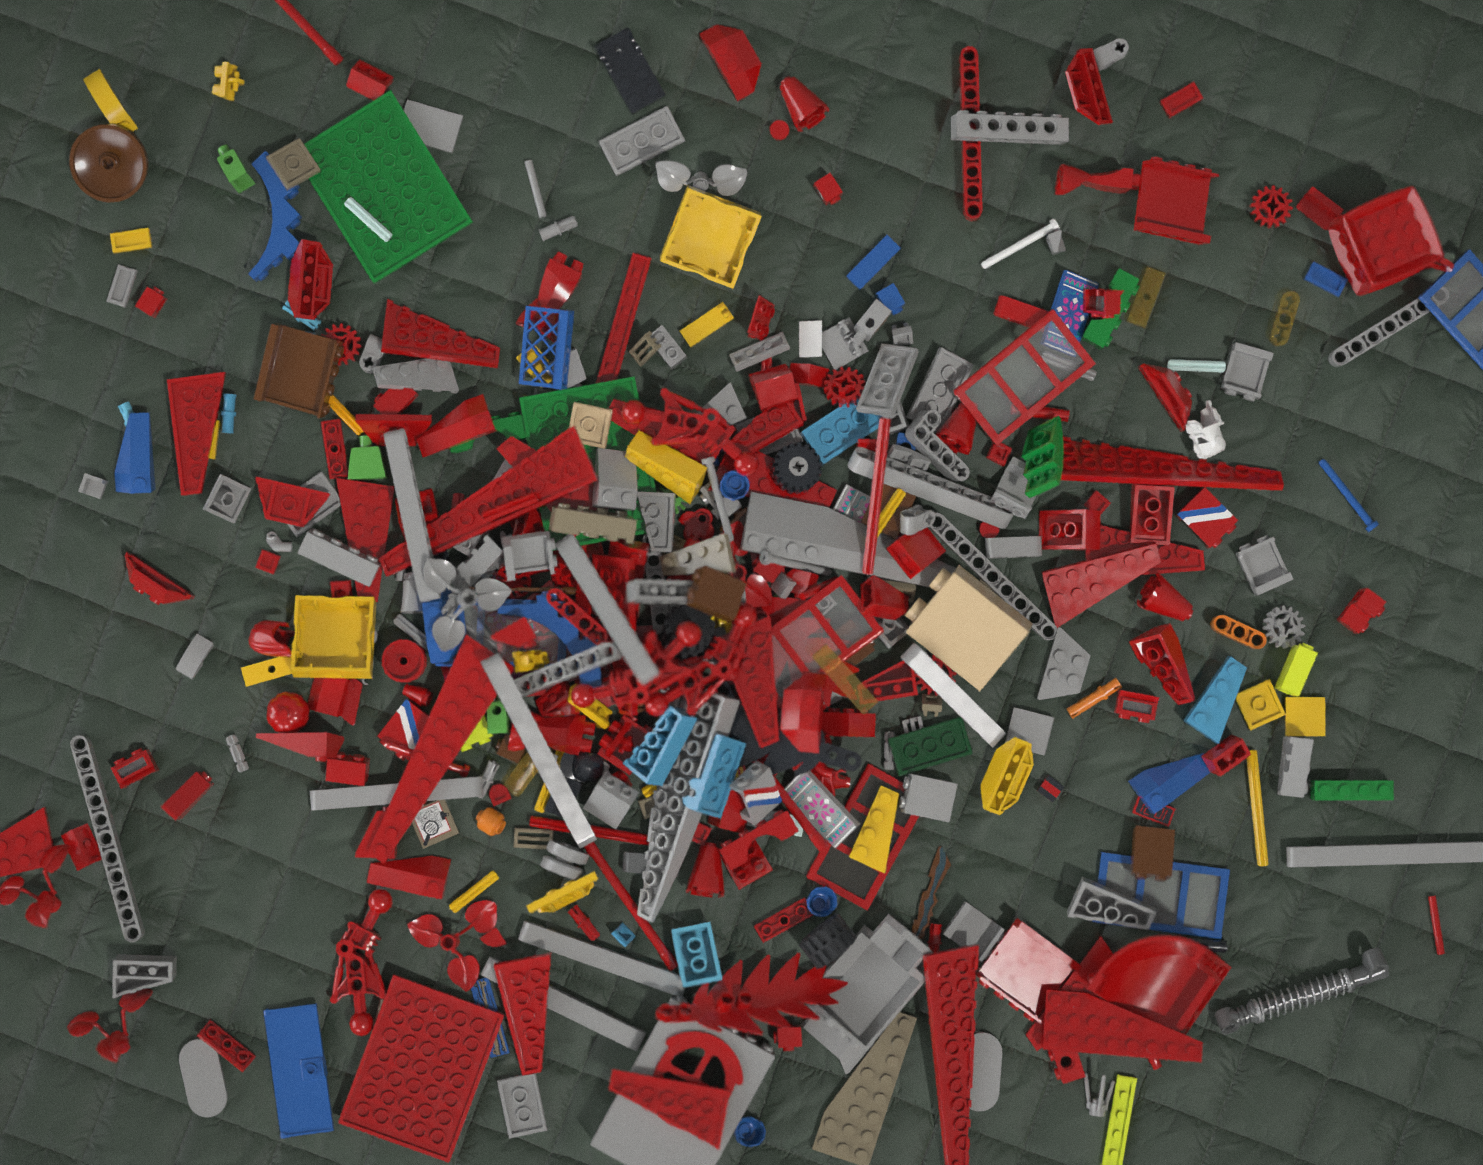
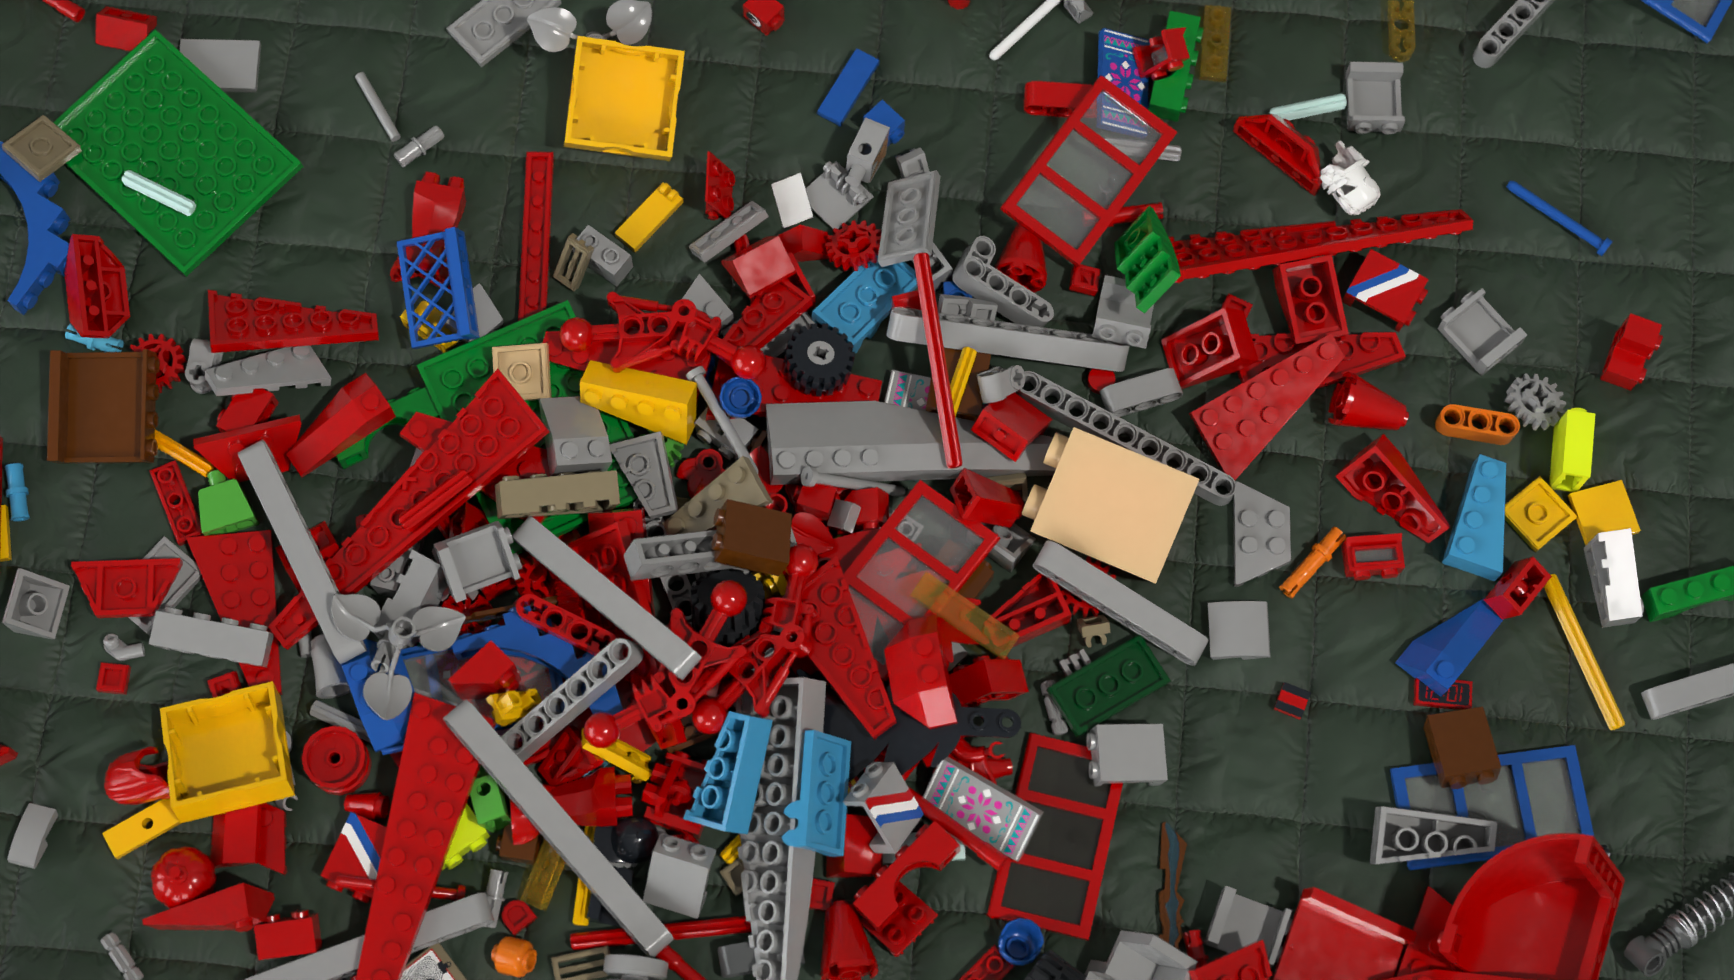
camera: 15 degrees left, 15 degrees down
red bar [799,576,838,600] -> none
yellow wing [849,786,899,874] -> none
light grey tile [906,347,974,433] -> none
yellow wedge [980,737,1034,815] -> none

